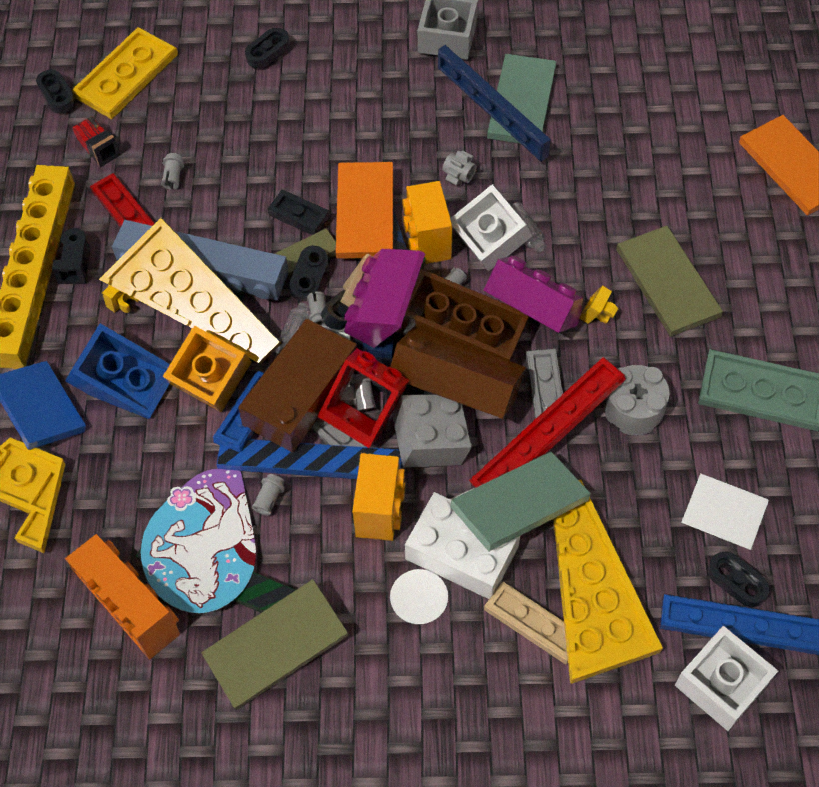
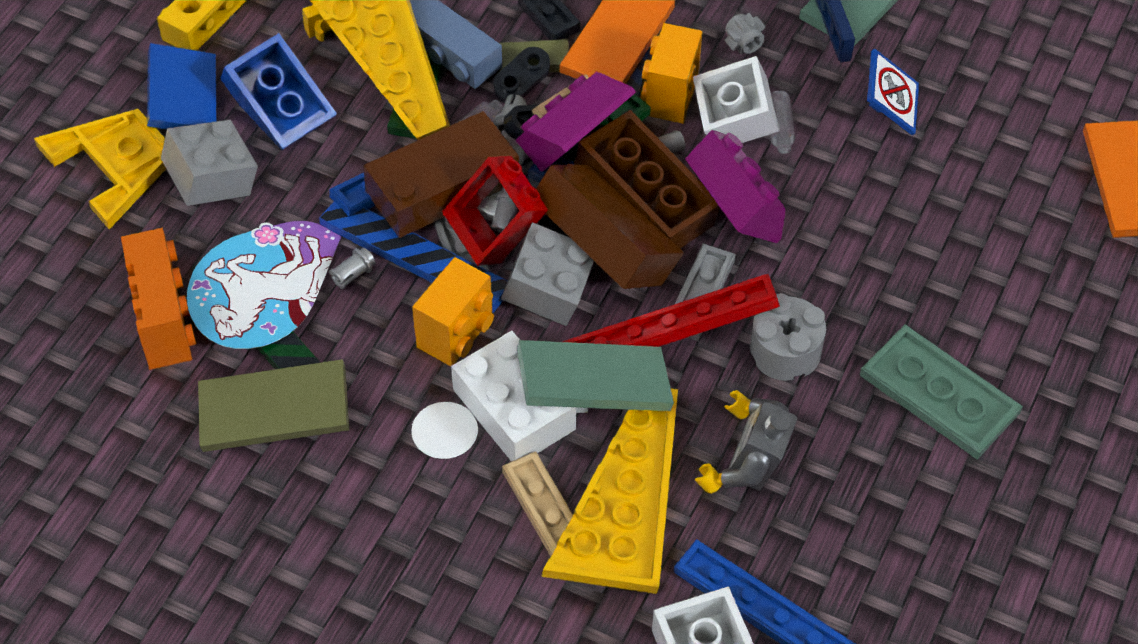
camera: 25 degrees right, 5 degrees down
light orange brick [163,325,251,412] -> none
yellow tile [580,285,618,324] -> none
olive tile [616,226,723,337] -> none
white sticker [681,473,769,550] -> none
black plate [708,552,769,607] -> none
none -> light grey brick [161,120,258,206]
none -> flat silver torso [695,390,797,494]
none -> piece [867,49,919,135]

